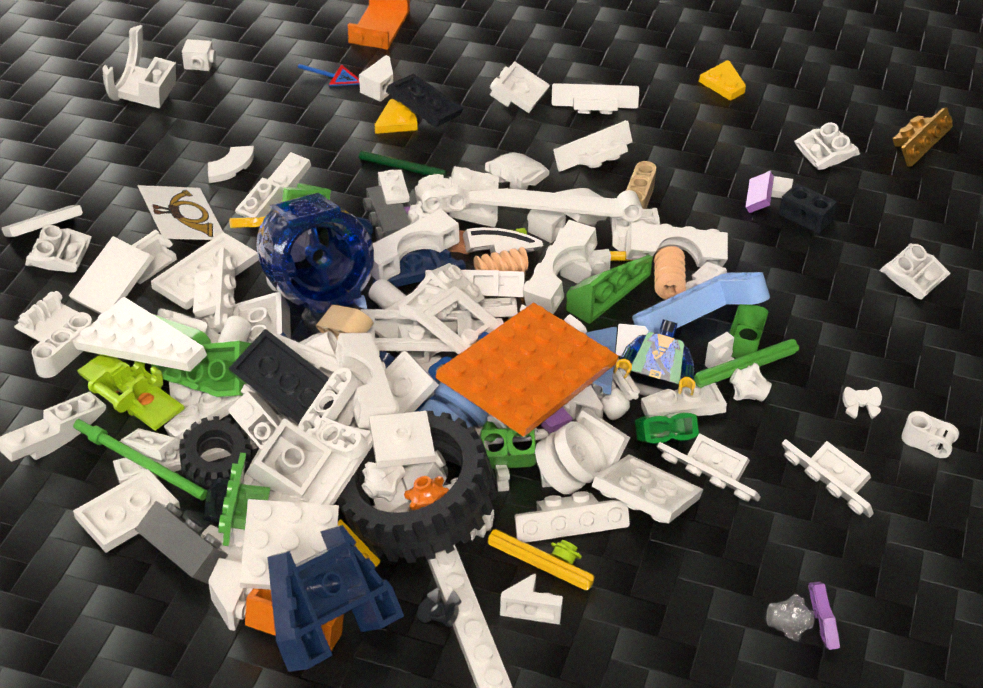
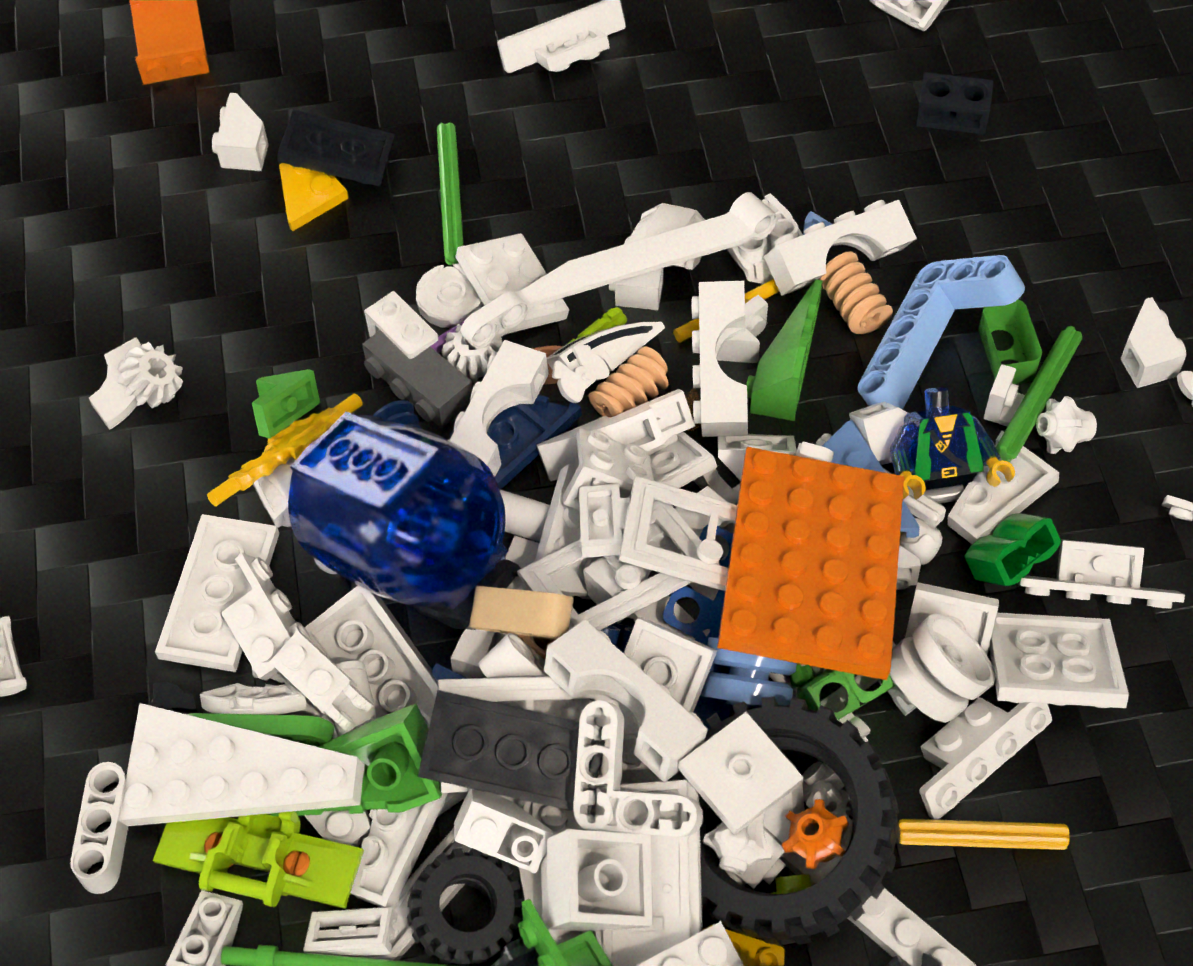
camera: 25 degrees left, 15 degrees up
white hinge [14,291,79,341] -> none
white tile [69,236,153,315] -> none
white hinge [132,230,177,284] -> none
white sticker [137,185,223,240] -> none
white slope [235,152,311,218] -> none
piece [298,64,360,86] -> none
dark green bar [359,150,447,178] -> none
white slope [485,152,549,190] -> none
white plate [490,61,550,113] -> none
white slope [500,574,563,624] -> none
lime plate [551,540,582,564] -> none
white bracket [553,121,632,171] -> none
tan beam [626,161,656,209] -> none
white plate [685,262,727,290] -> none
tile [746,171,774,213] -> none
white tile [771,176,793,198] -> none
white slope [880,243,950,299] -> none
none -> white gear [117,342,183,408]
none -> white hinge [270,630,374,732]
none -> bright green axle [437,122,463,265]
none -> white piece [552,345,610,403]
none -> white slope [1121,297,1186,388]

